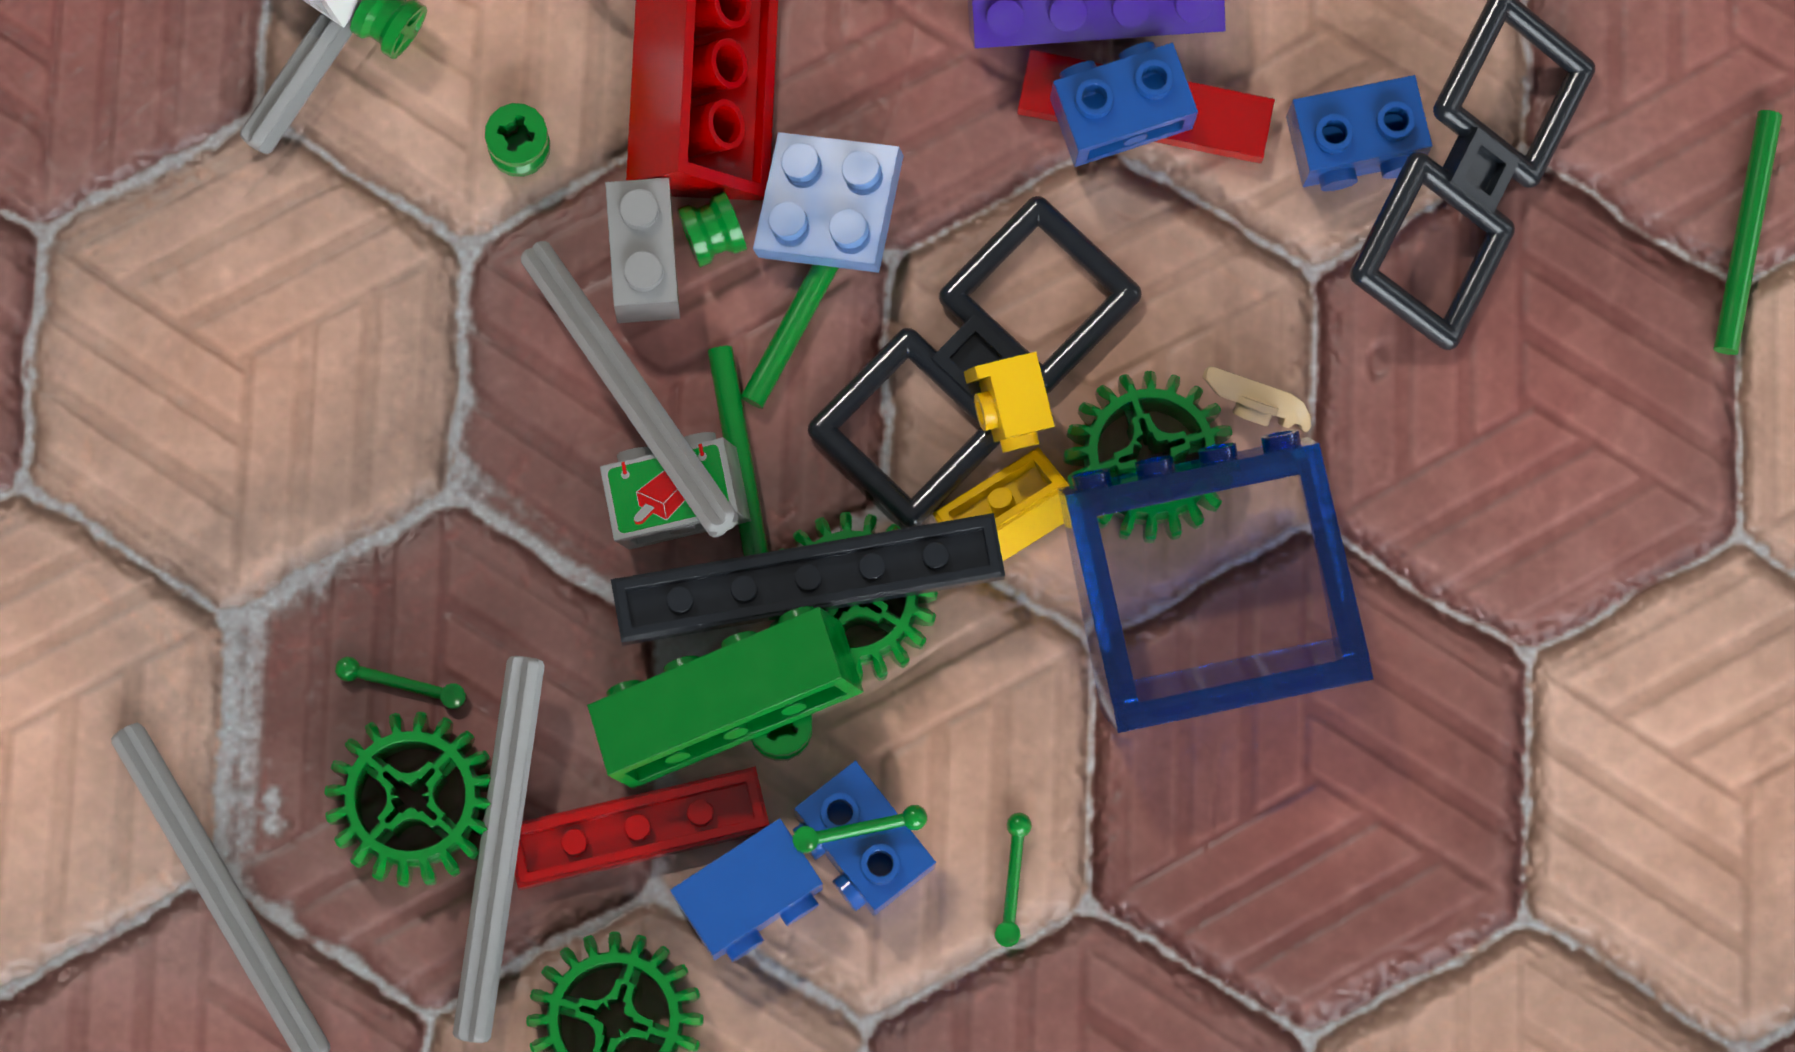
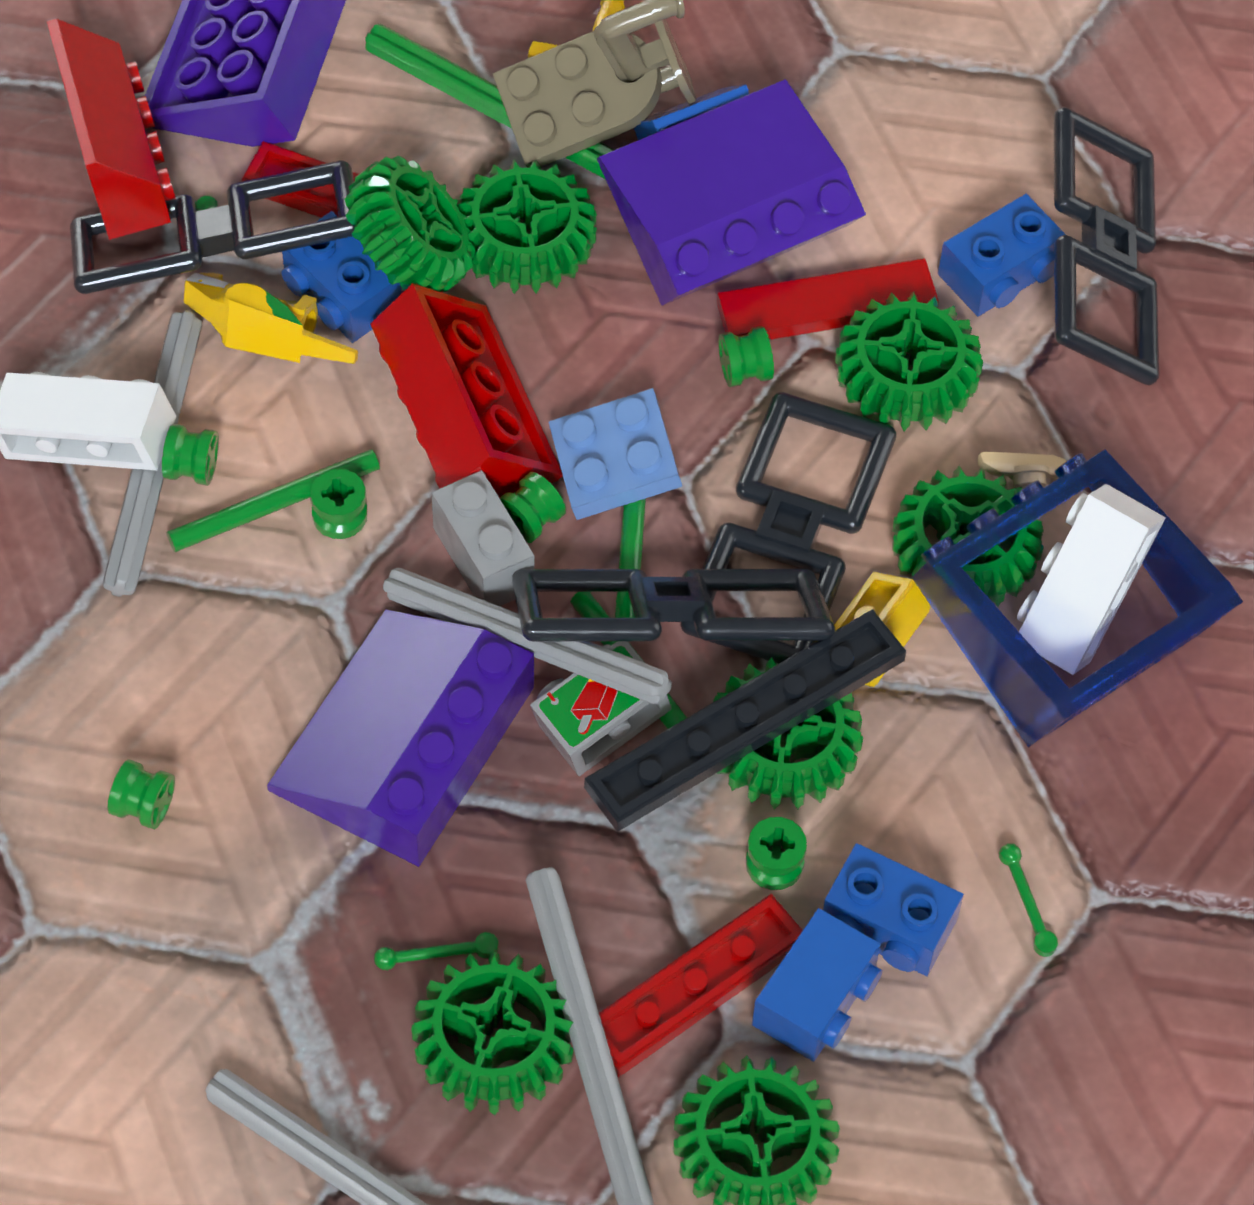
camera: 20 degrees left, 20 degrees down
green brick [587,606,864,789] -> none
green hinge [793,805,928,853] -> none
yellow brick [964,352,1055,453] -> none
blue brick [1050,42,1198,168] -> none
none -> green wheel [107,759,175,830]
none -> green bar [166,449,380,552]
none -> dark purple slope [267,609,534,867]
none -> black bar [512,569,835,642]
none -> green wheel [718,326,774,387]
none -> green gear [835,291,983,432]
none -> white brick [1014,484,1165,675]

